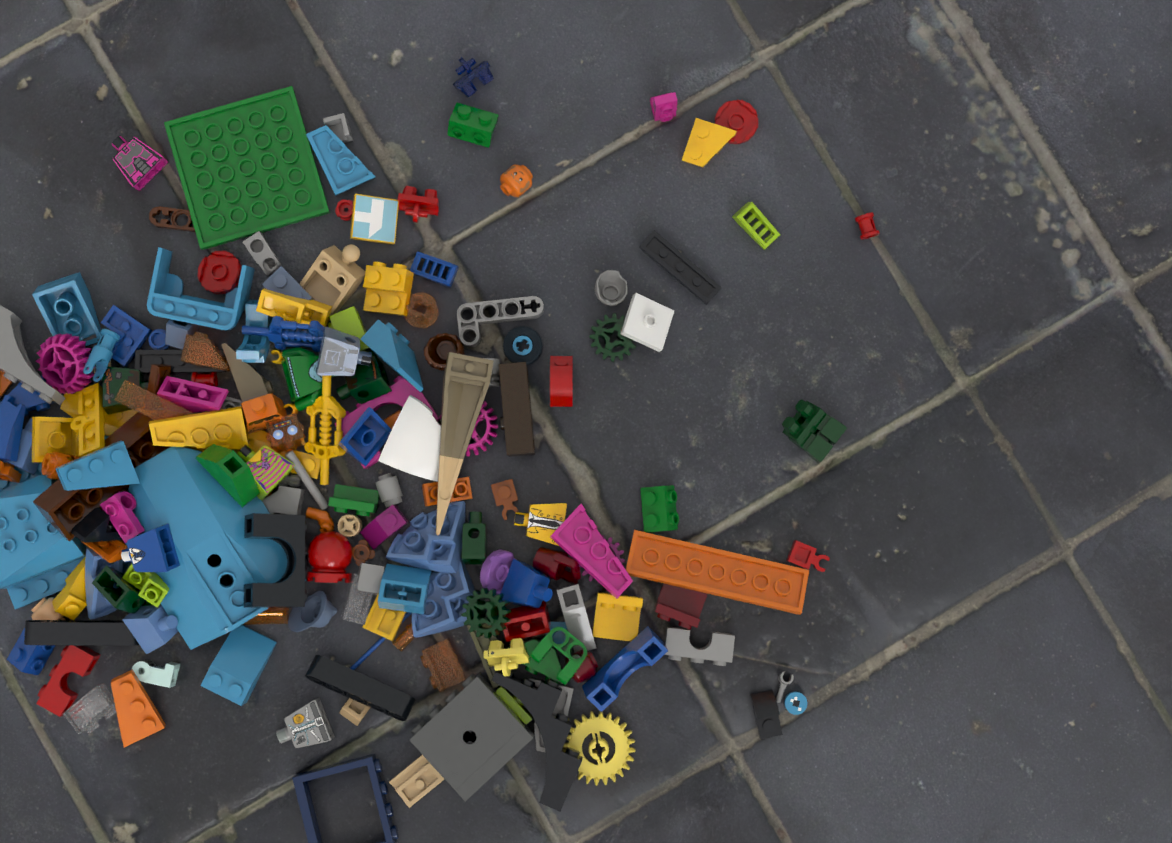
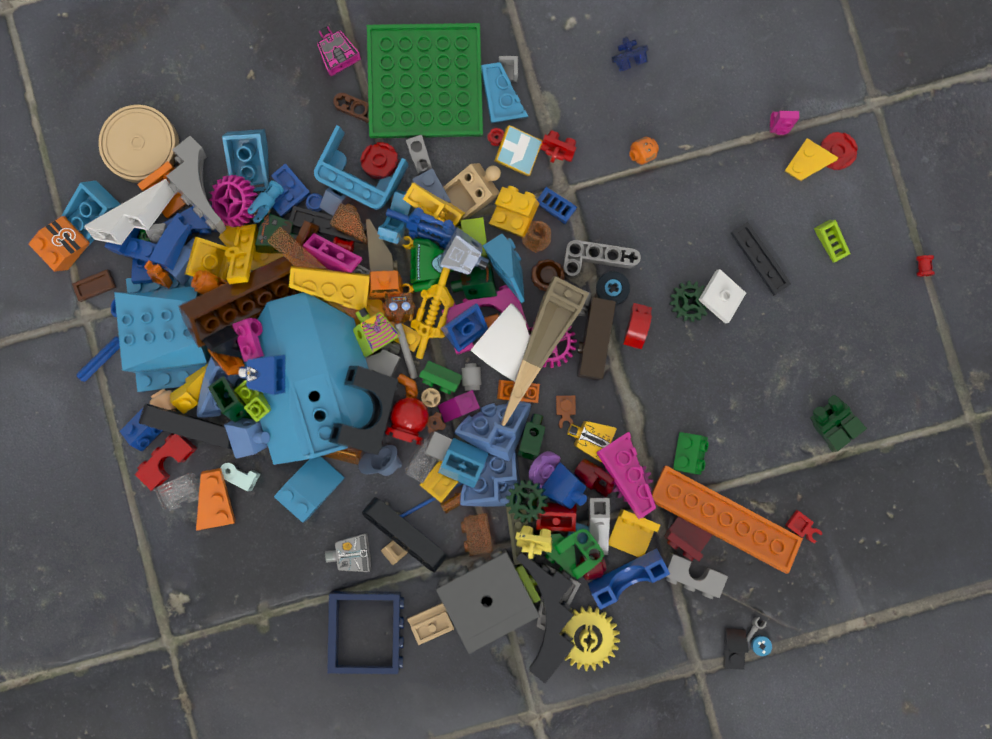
camera: 15 degrees right, 0 degrees up
dark azure wing [55,441,140,491] -> none
green slope [196,444,260,508] -> none
green bracket [448,102,499,147] -> none
light grey hair [594,270,628,306] -> none

